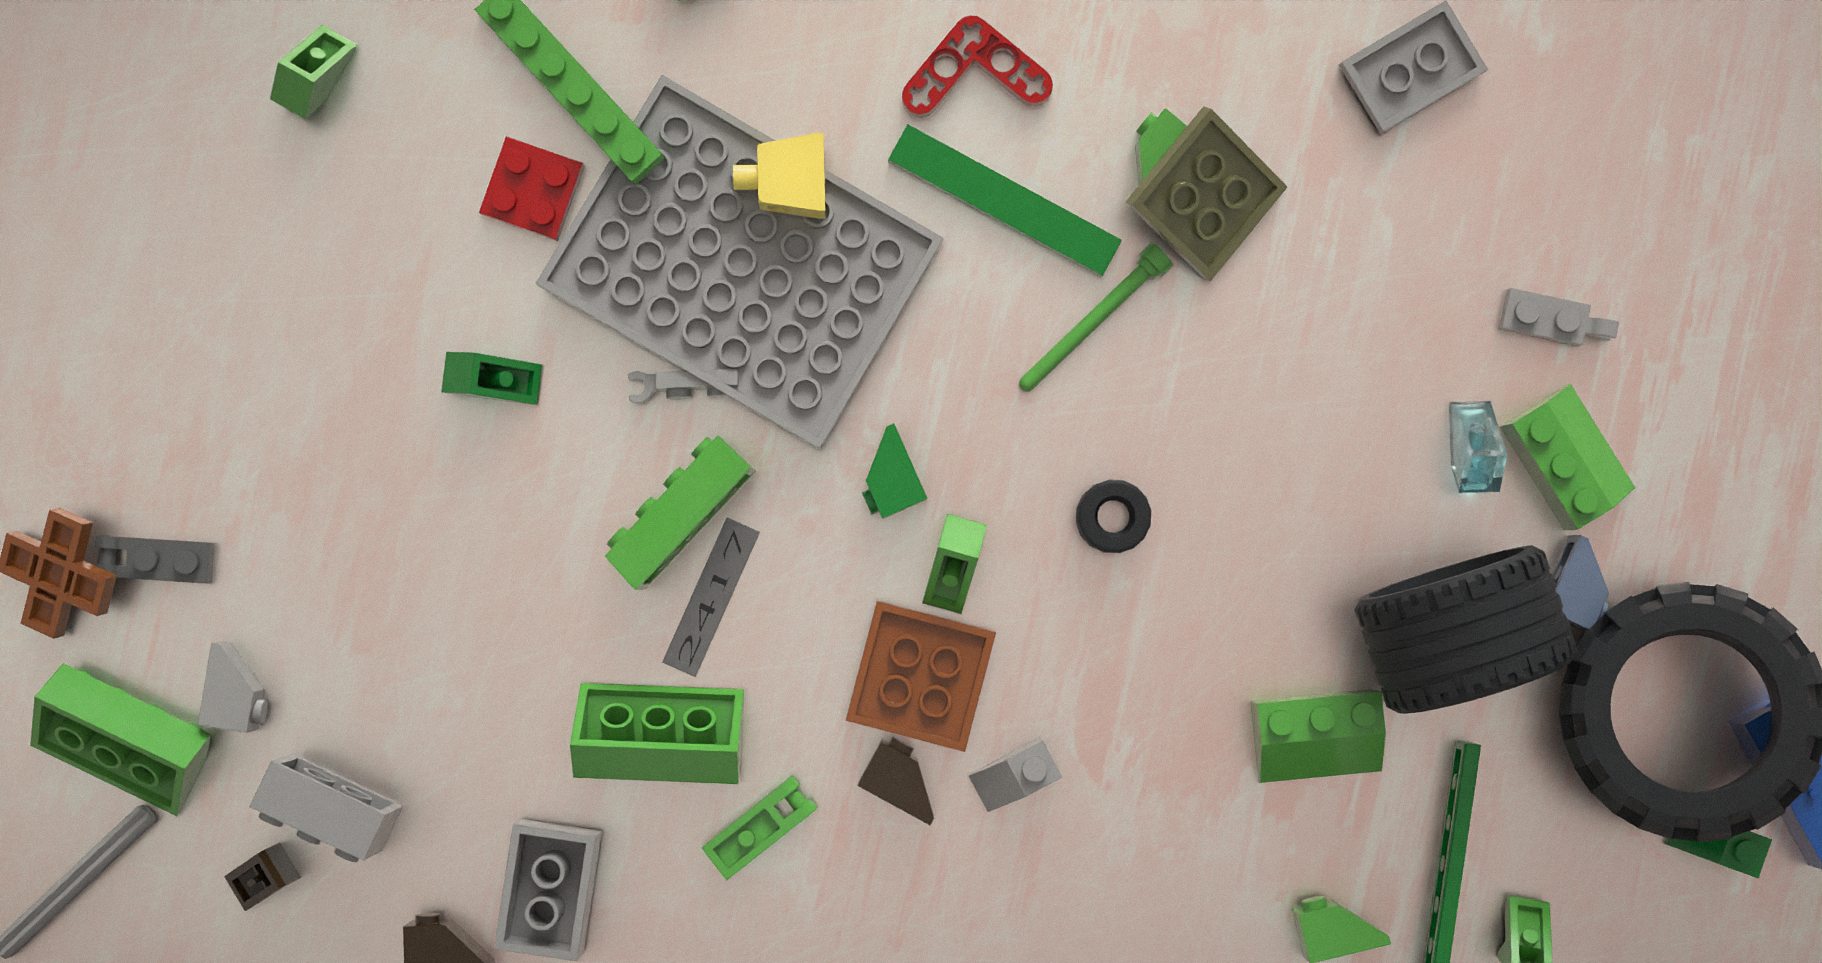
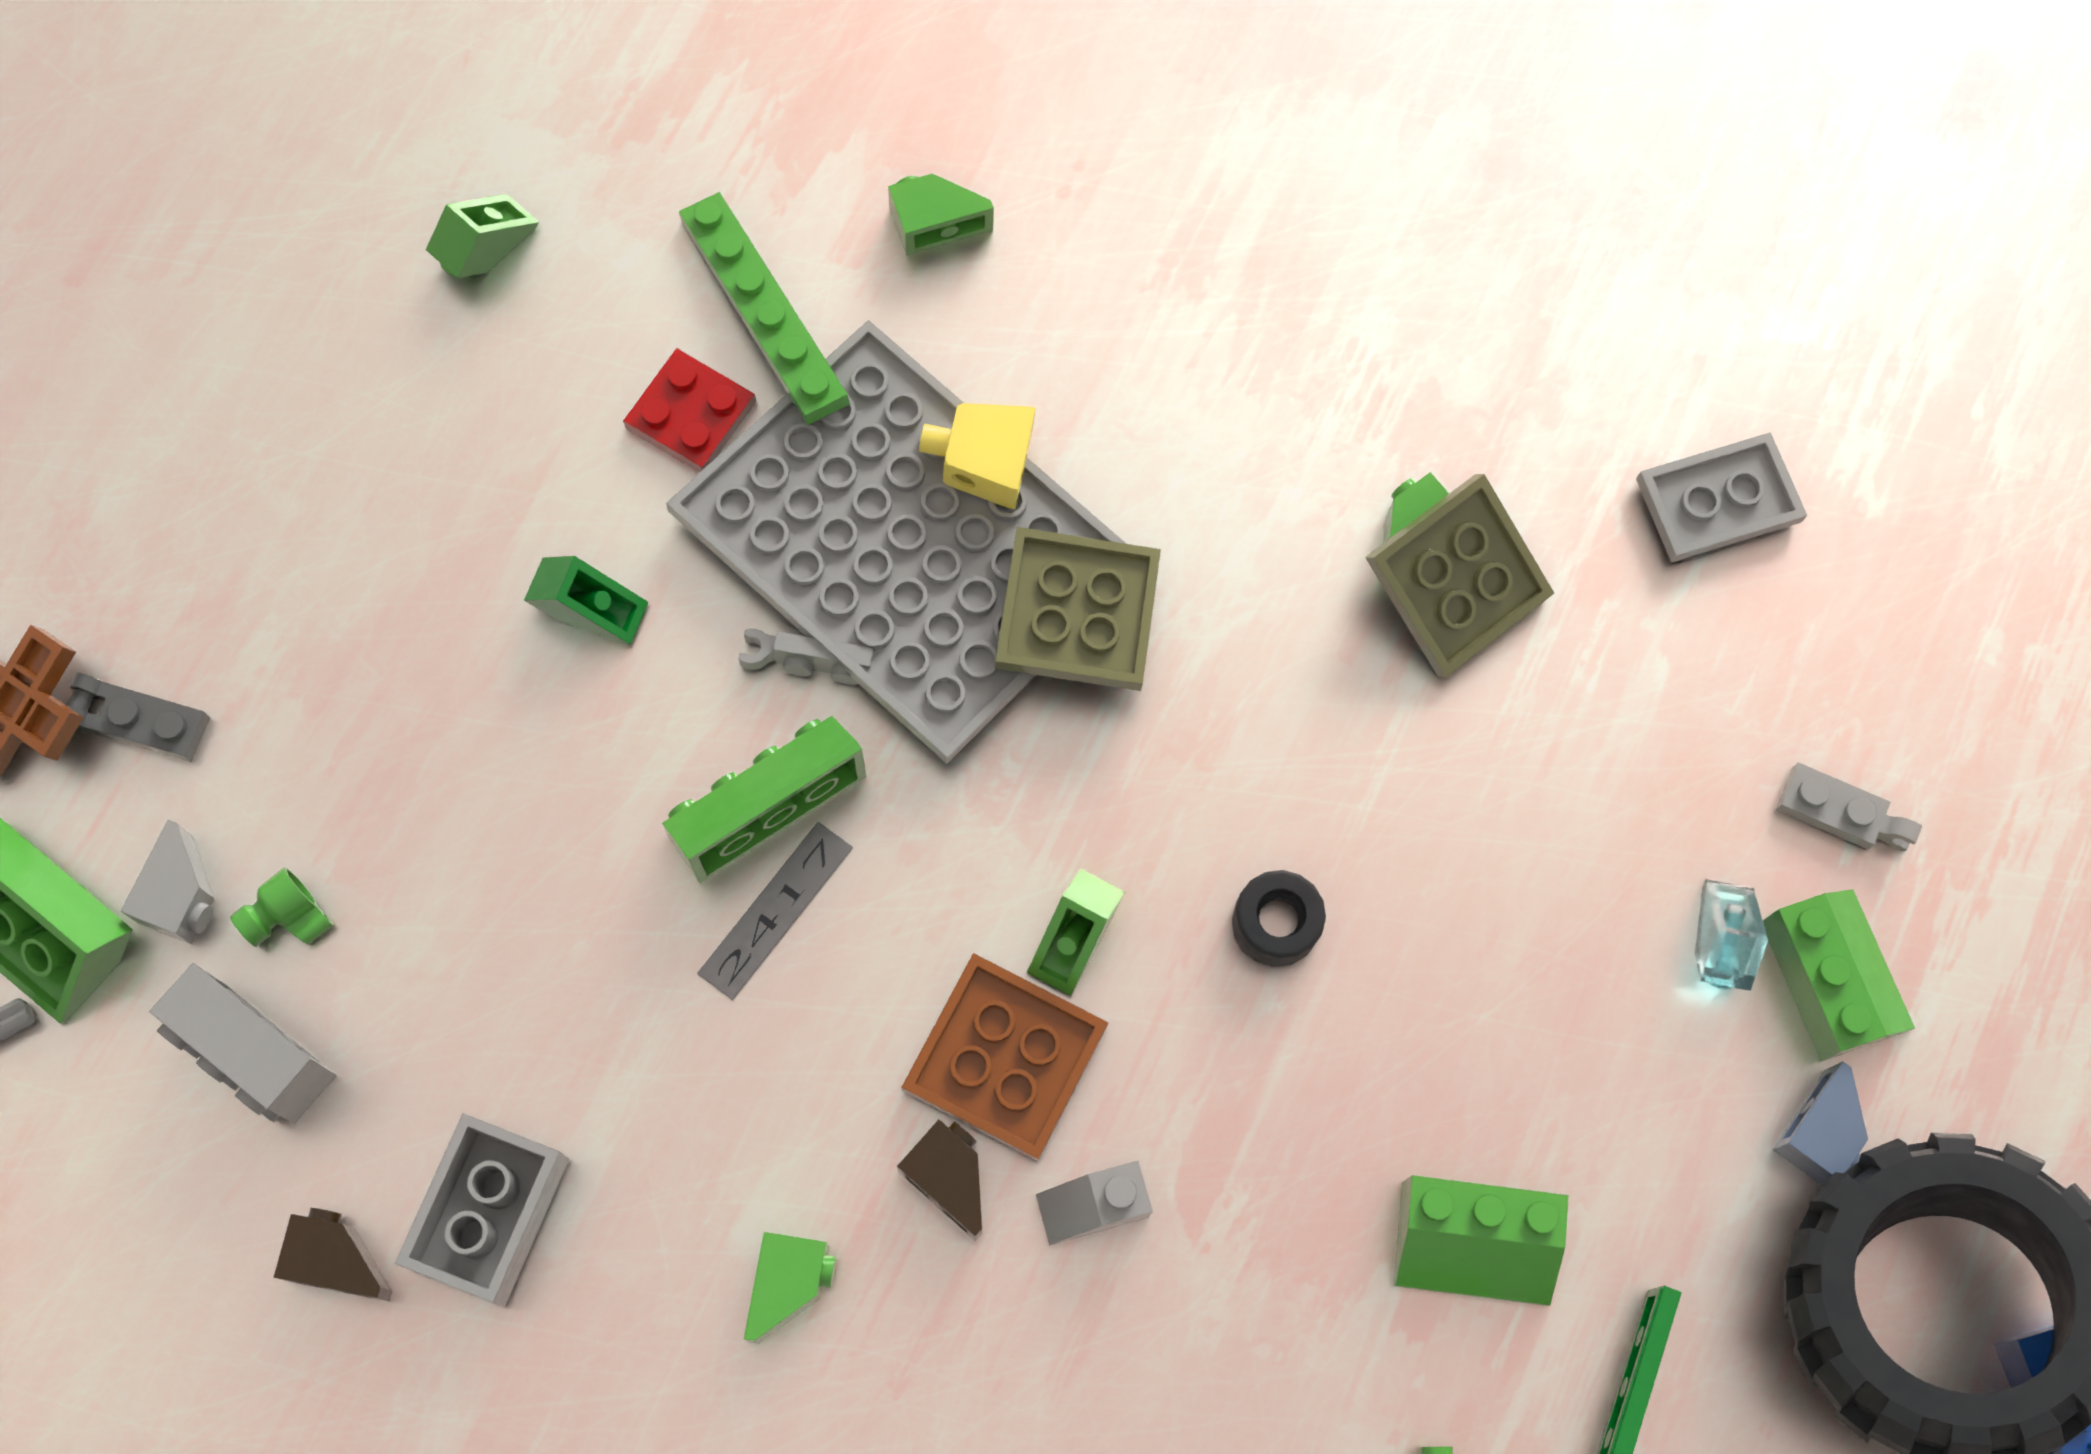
camera: 10 degrees right, 15 degrees down
dark brown slope [224,843,301,911] -> none
bright green slope [570,683,744,784] -> none
bright green plate [701,775,818,881] -> none
green slope [862,423,928,519] -> none
green tile [888,124,1122,277] -> none
red beam [902,15,1053,118] -> none
bright green piece [1019,242,1174,392] -> none
black tyre [1354,545,1577,714] -> none
none -> bright green piece [230,867,333,947]
none -> bright green slope [744,1232,836,1344]
none -> olive plate [995,527,1161,691]

